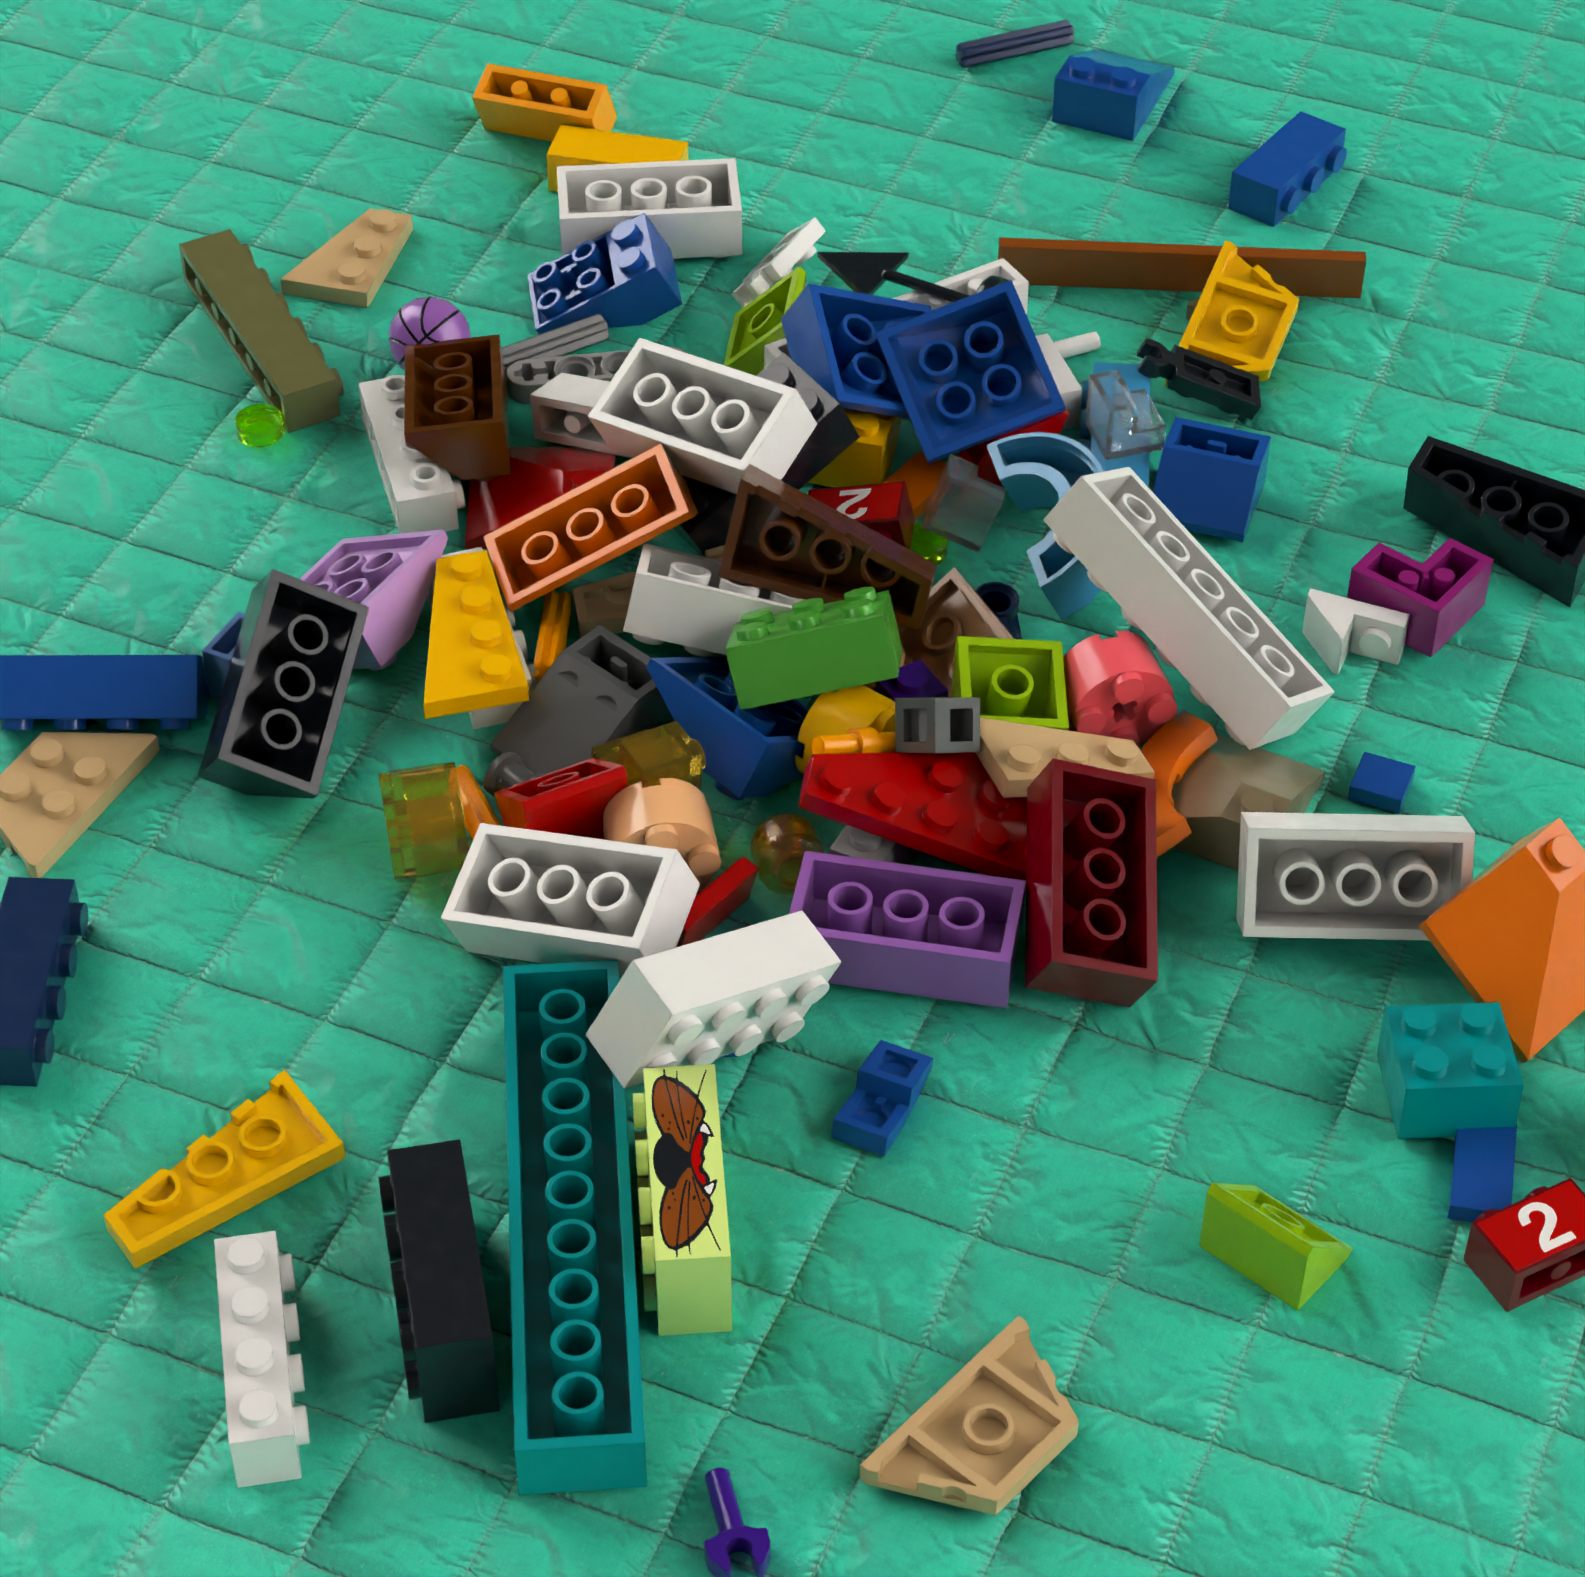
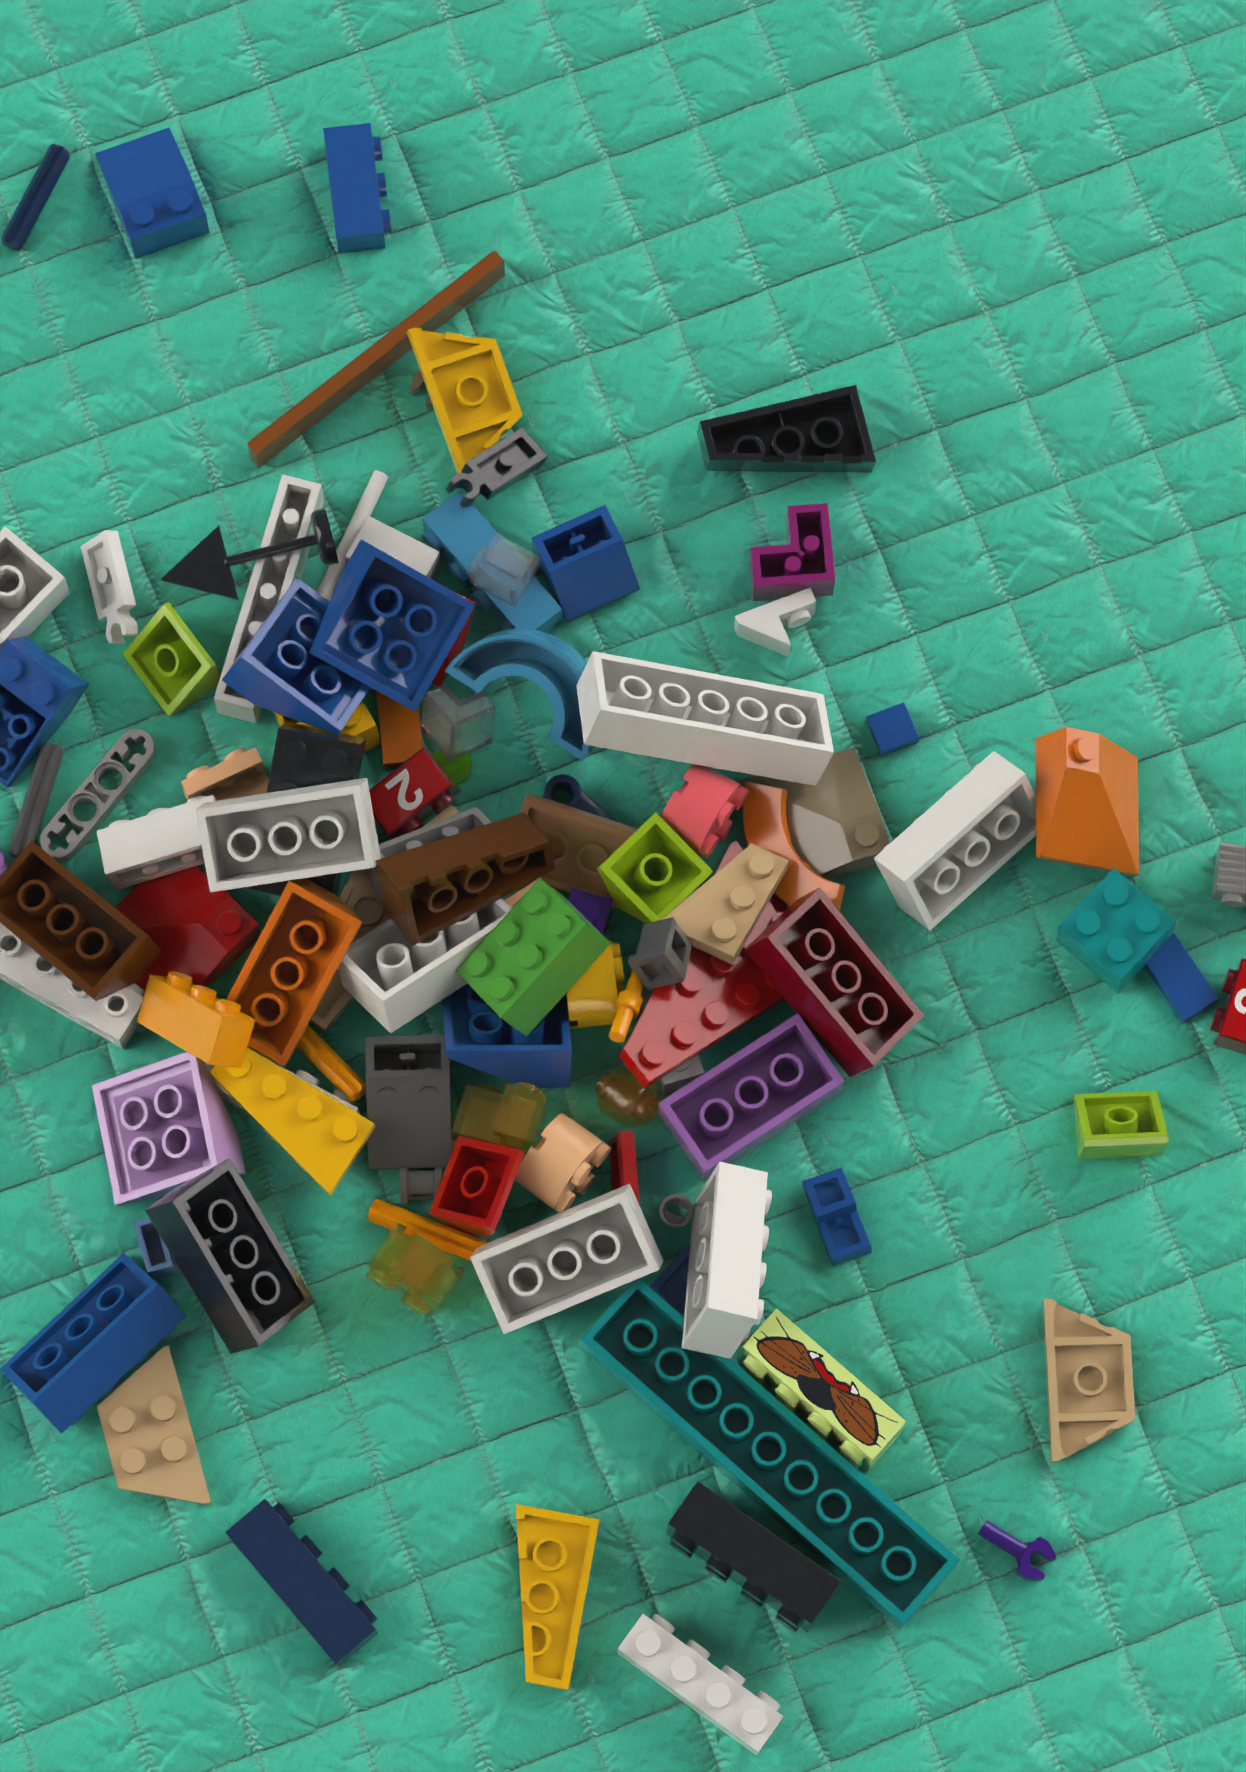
camera: 45 degrees left, 30 degrees up
none -> light orange brick [136,971,255,1068]

